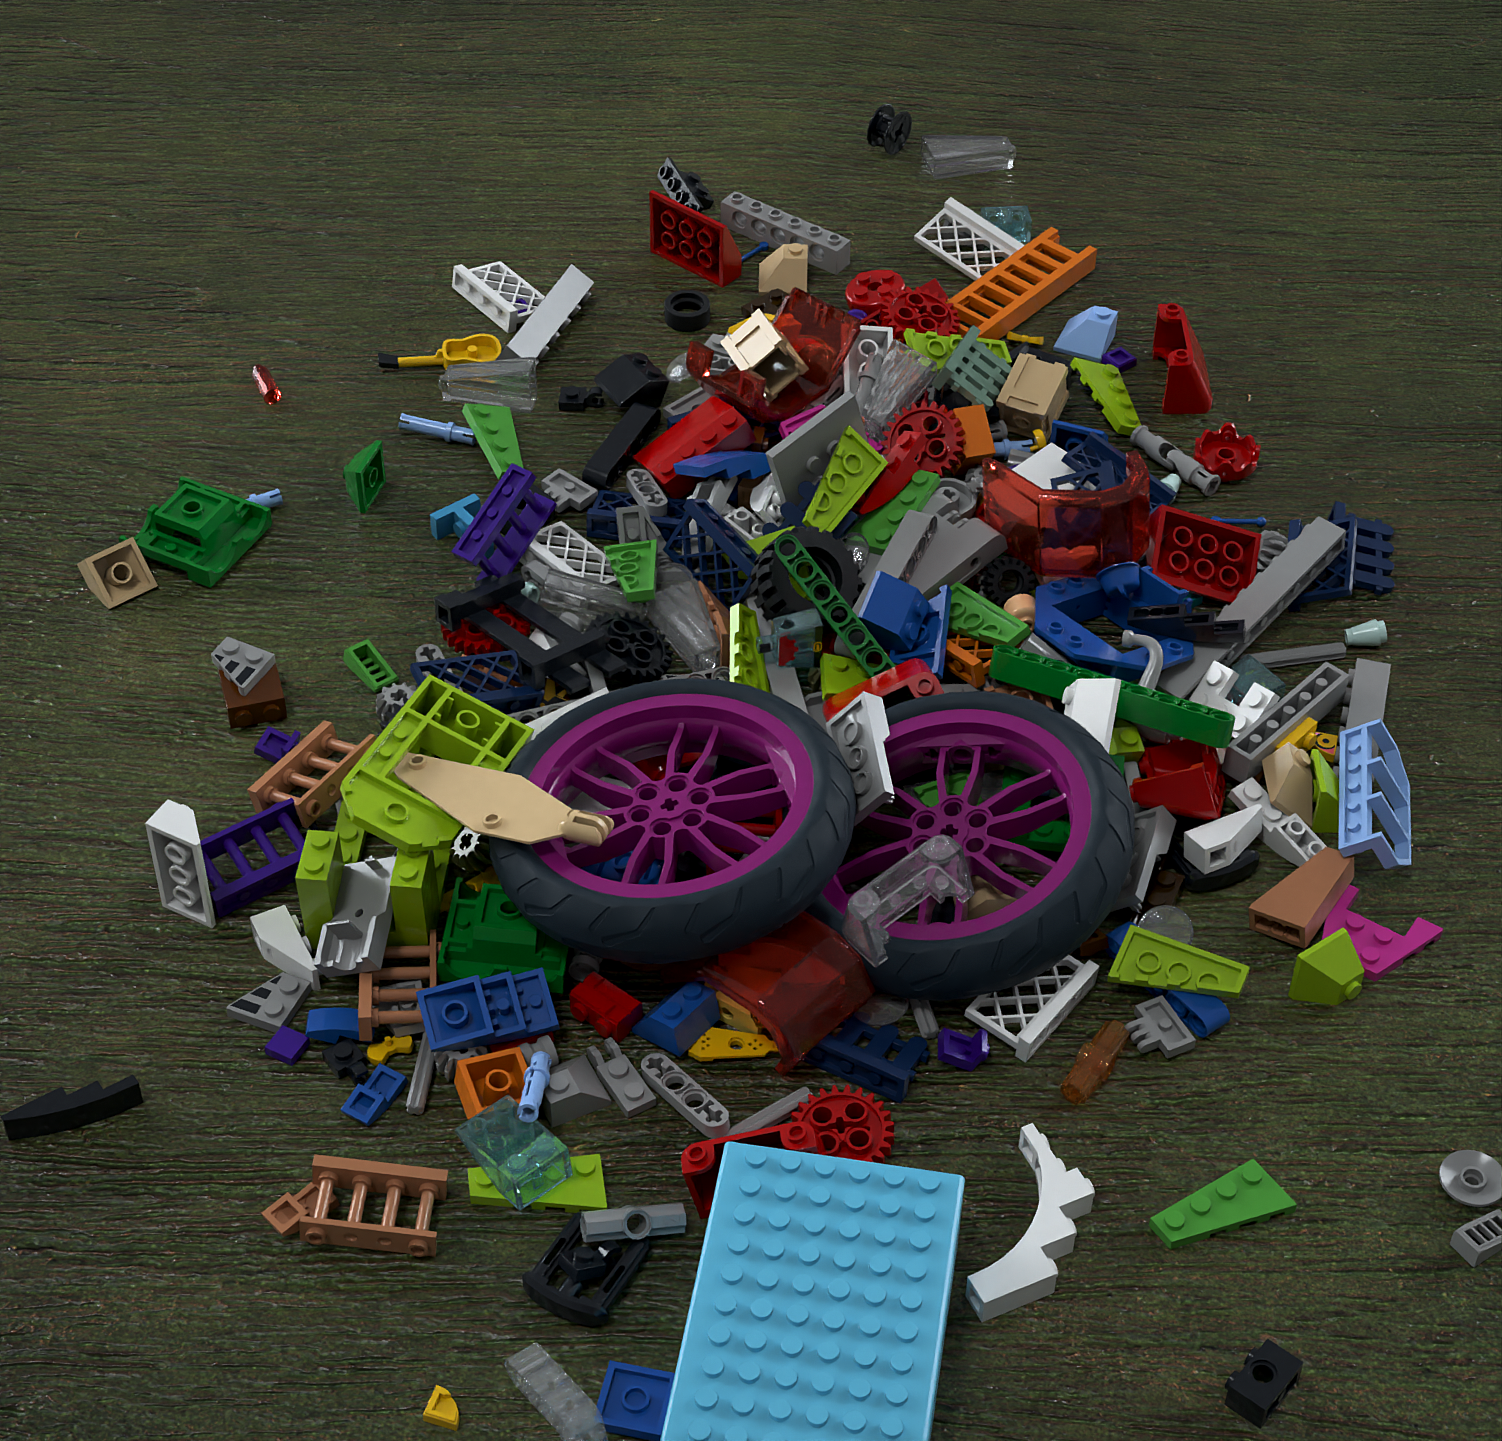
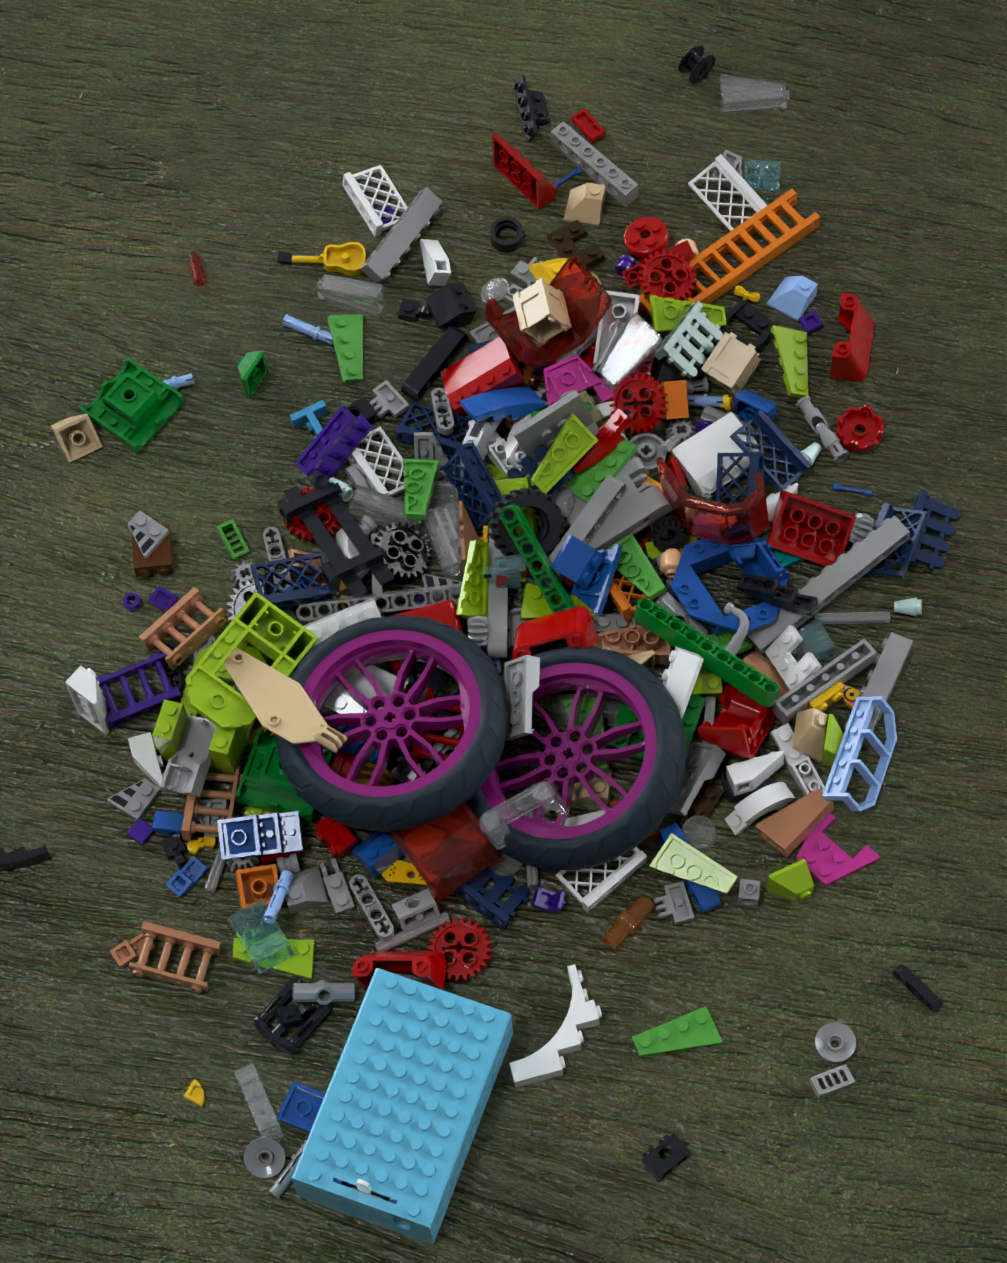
camera: 15 degrees right, 20 degrees up
none -> dark purple bush [123,593,141,612]
none -> light grey brick [391,889,441,933]
none -> white slope [420,239,451,286]
none -> red plate [571,108,606,144]
none -> white arch [724,782,795,835]
none -> light grey brick [738,879,760,908]

